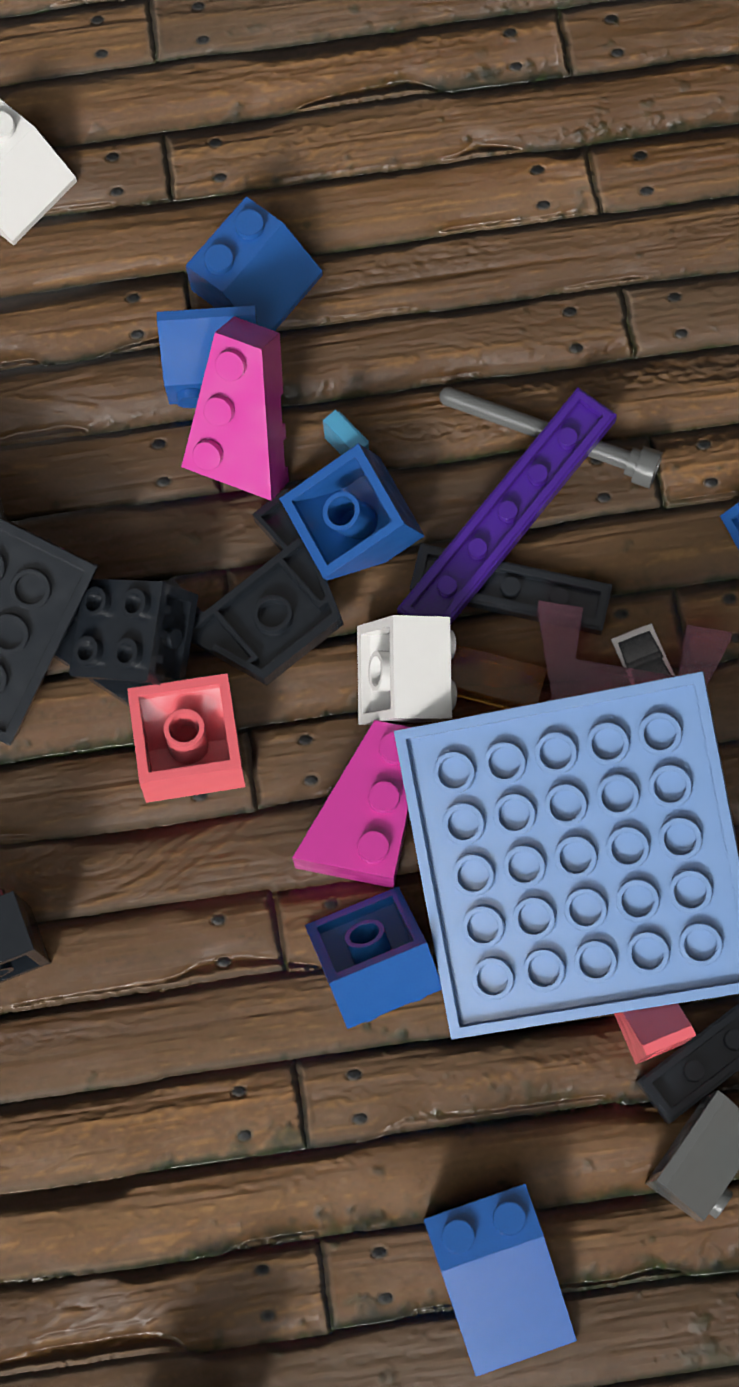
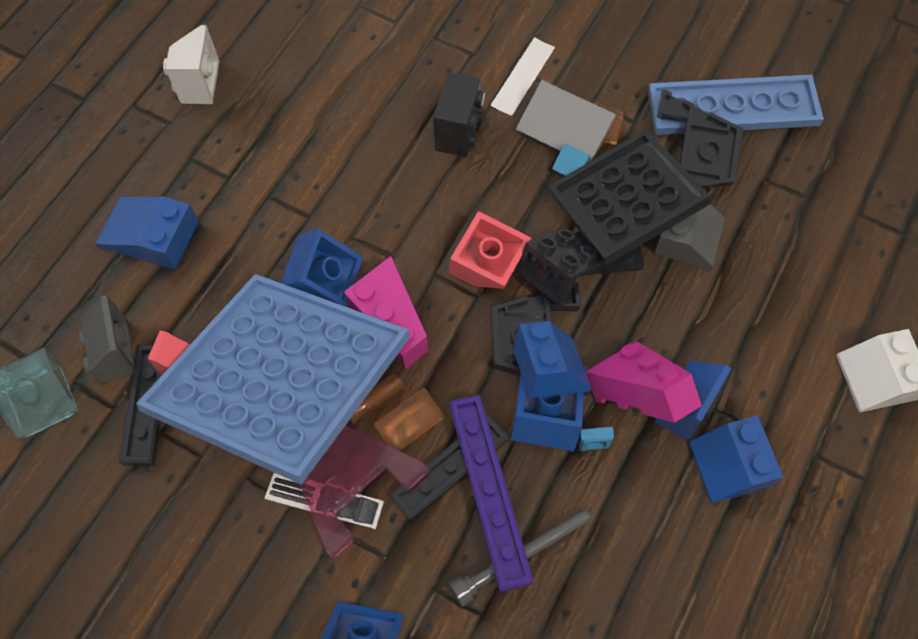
camera: 125 degrees right, 10 degrees down
white slope [357,615,457,725] -> none
none -> blue slope [513,321,591,398]

